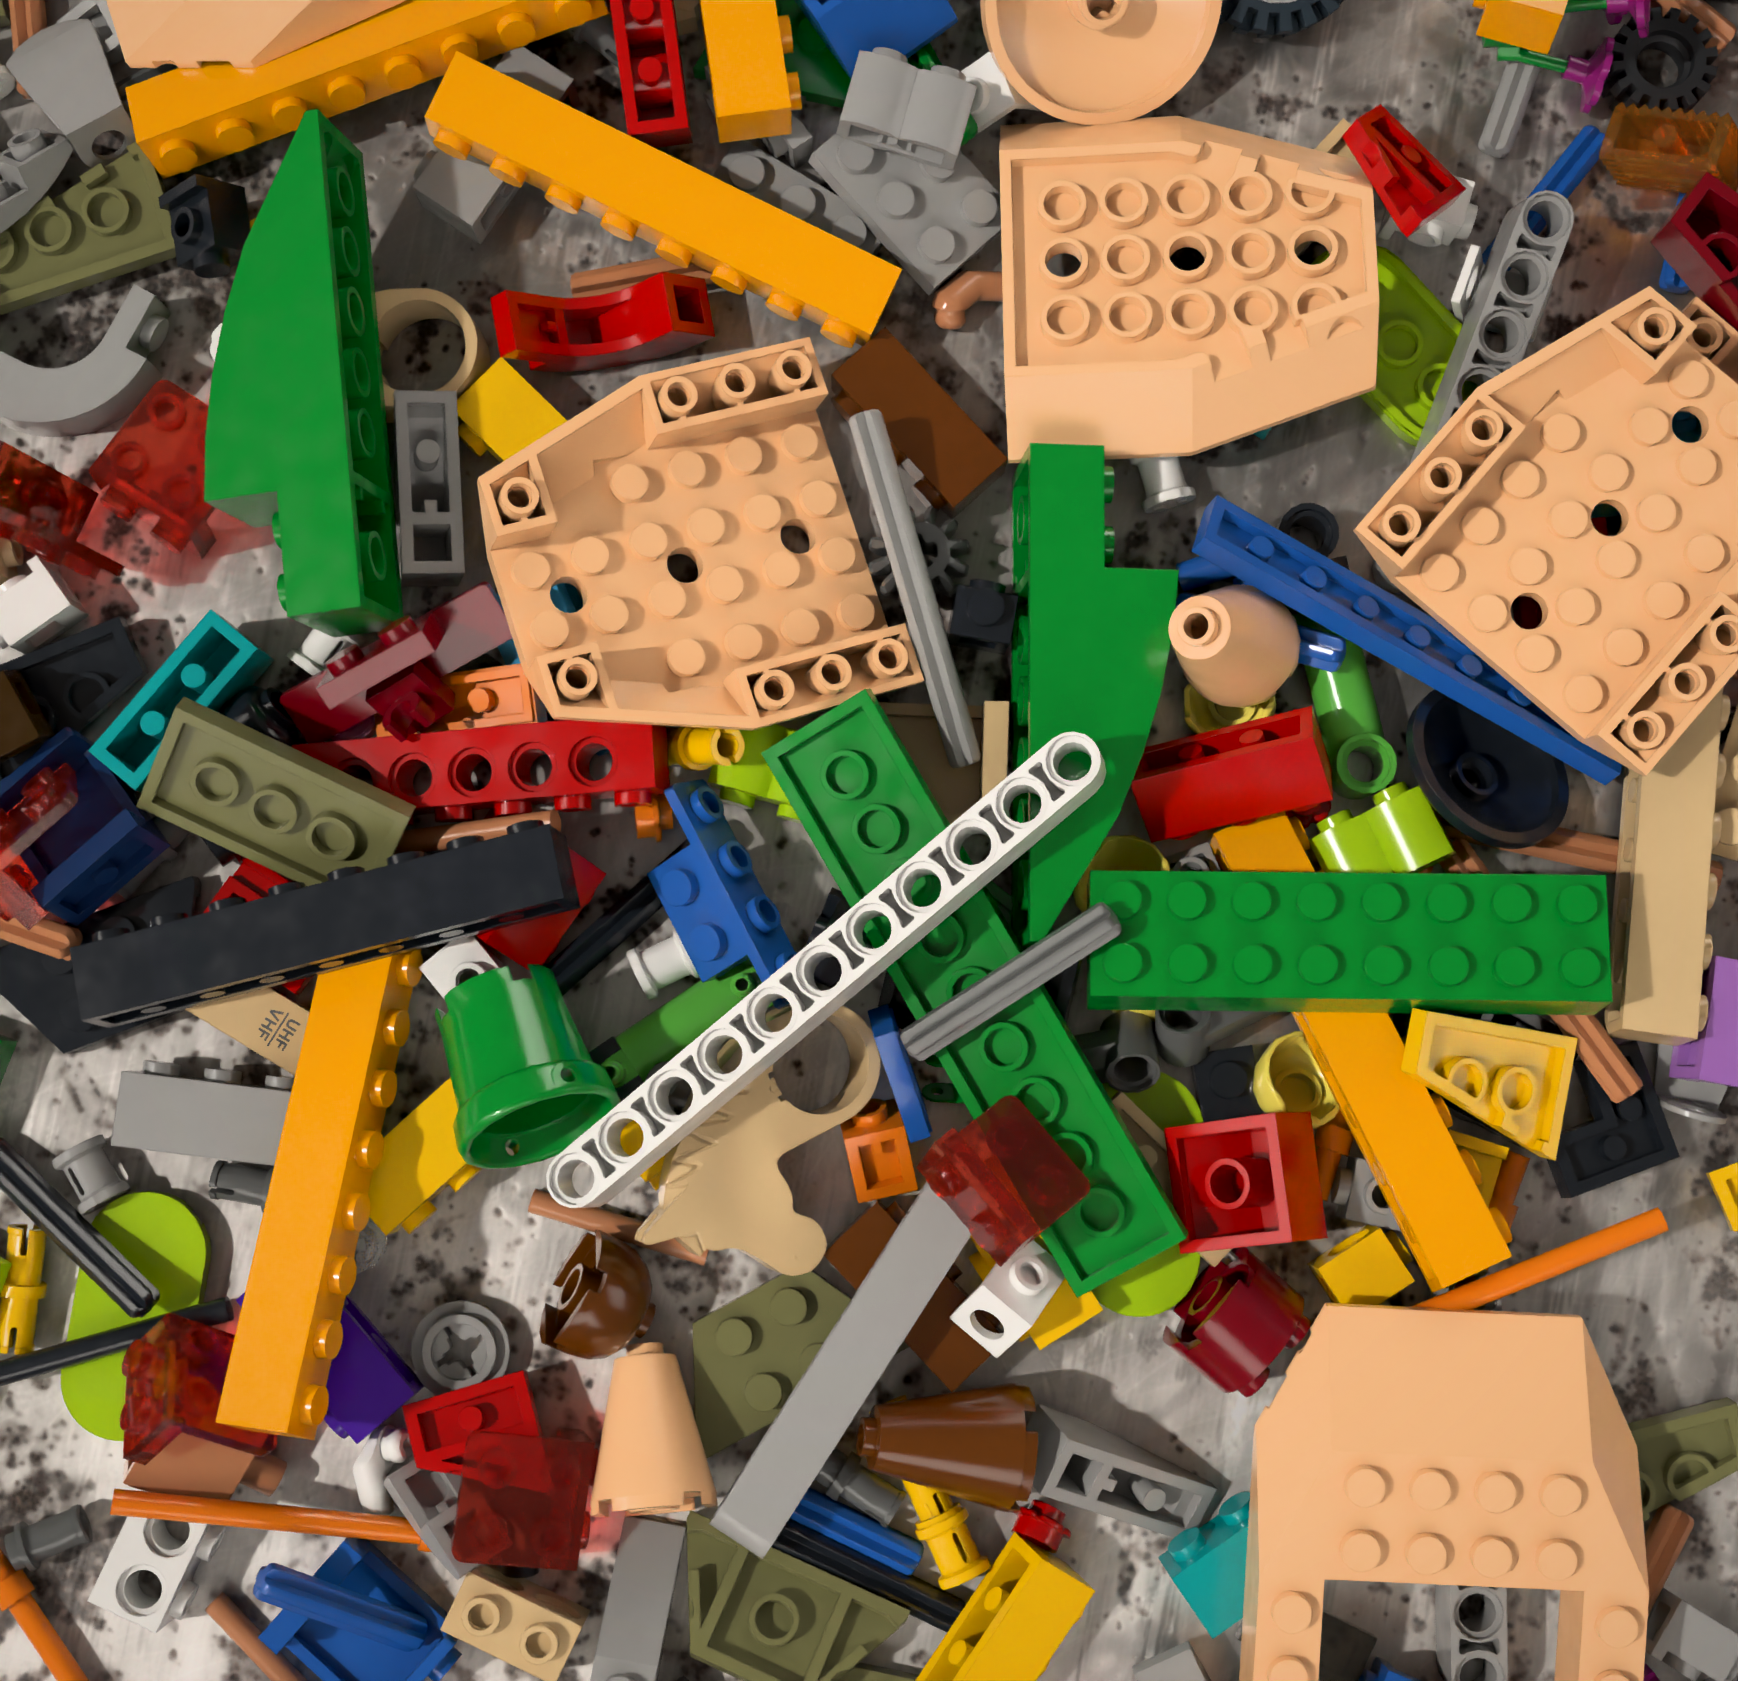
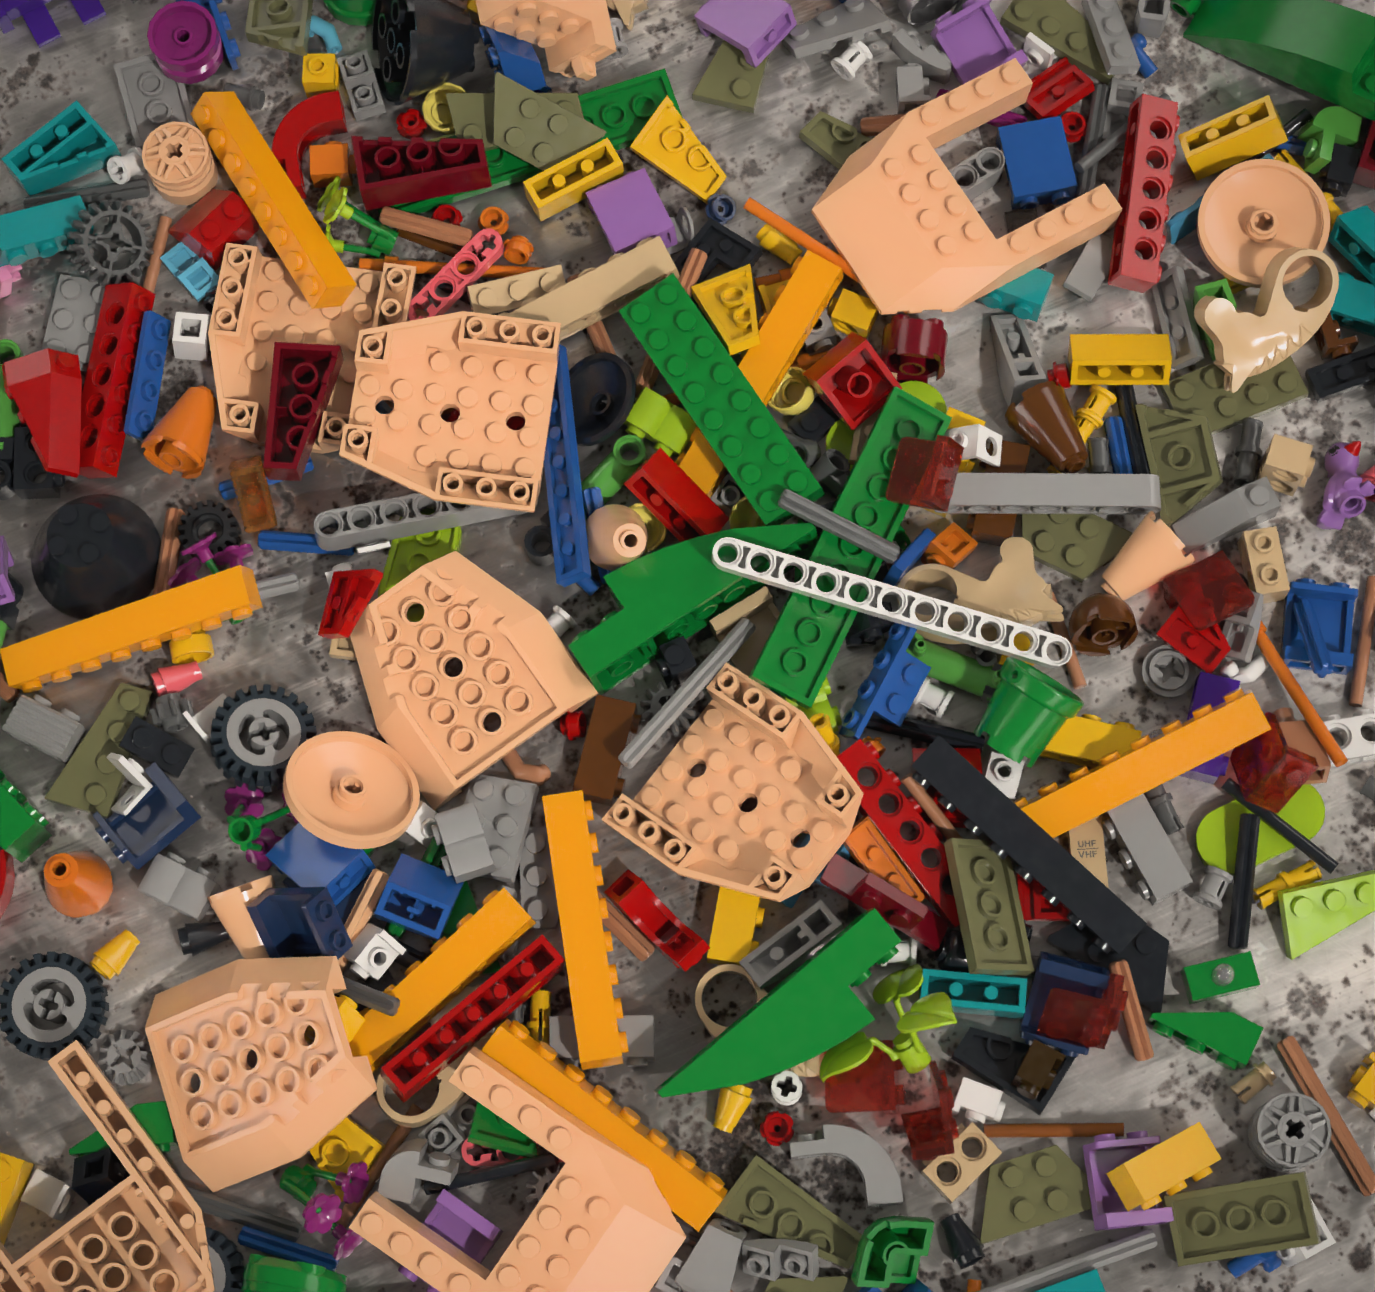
camera: 115 degrees left, 10 degrees down
black brick [158,174,251,278] -> none
dark red tile [365,661,455,743] -> none
none -> yellow pin [526,990,552,1045]
none -> red plate [560,711,587,741]
none -> dark blue plate [705,193,736,225]
none -> yellow cone [755,223,803,265]
none -> red plate [760,1111,794,1146]
none -> lime plant [820,964,957,1083]

